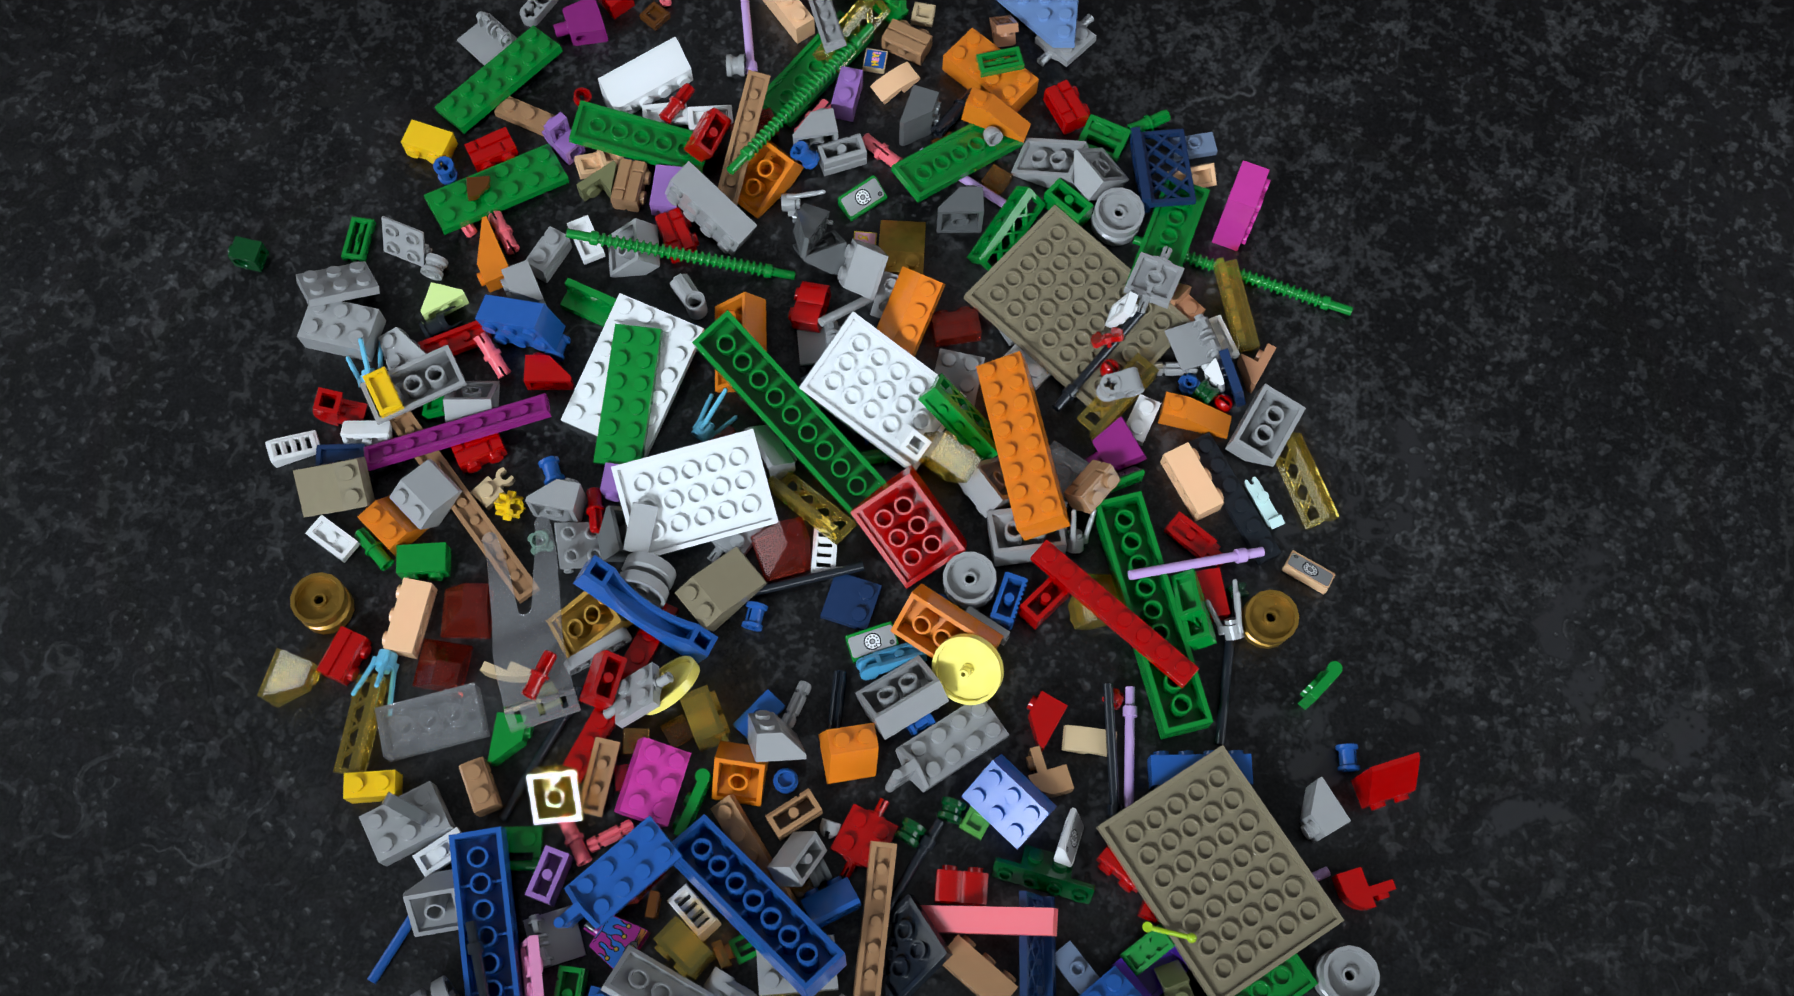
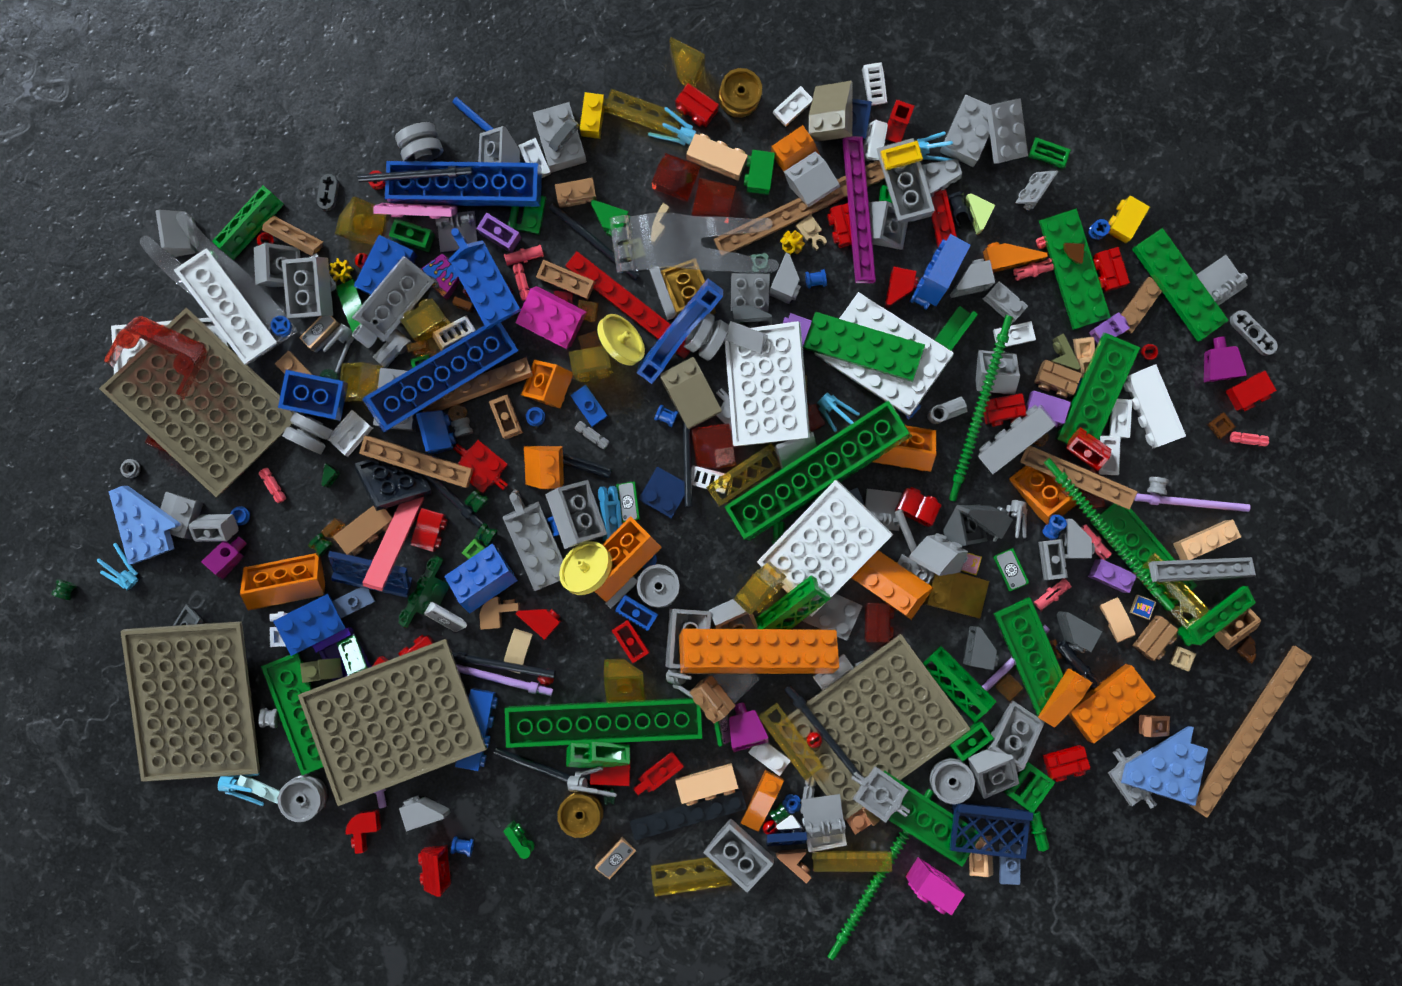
camera: 100 degrees right, 15 degrees up
dark green brick [228,236,269,272] -> none
green axle [354,527,394,571] -> none
clear brick [375,683,490,762] -> none
light grey wheel [420,253,449,281] -> none
coral pin [473,331,511,379] -> none
red axle [521,650,557,700] -> none
clear yellow slope [526,765,584,825] -> none
red brick [579,650,627,709] -> none
red axle [586,487,605,534] -> none
light grey plate [603,662,674,728] -> none
red axle [659,83,695,124] -> none
green plate [672,768,712,838] -> none
light grey slope [747,710,806,762] -> none
light grey brick [767,831,827,887] -> none
light grey hinge [819,818,841,839] -> none
red slope [850,465,967,589] -> none
white brick [895,423,932,462] -> none
green tile [976,46,1025,78] -> none
light grey hinge [983,126,1003,146] -> none
red plate [1030,539,1199,688] -> none
red piece [1090,327,1124,348] -> none
light grey piece [1096,367,1145,402] -> none
white plate [1105,291,1138,328] -> none
lavender bar [1128,547,1265,580] -> none
lime hinge [1142,922,1197,943] -> none
light aqua piece [1244,477,1285,529] -> none

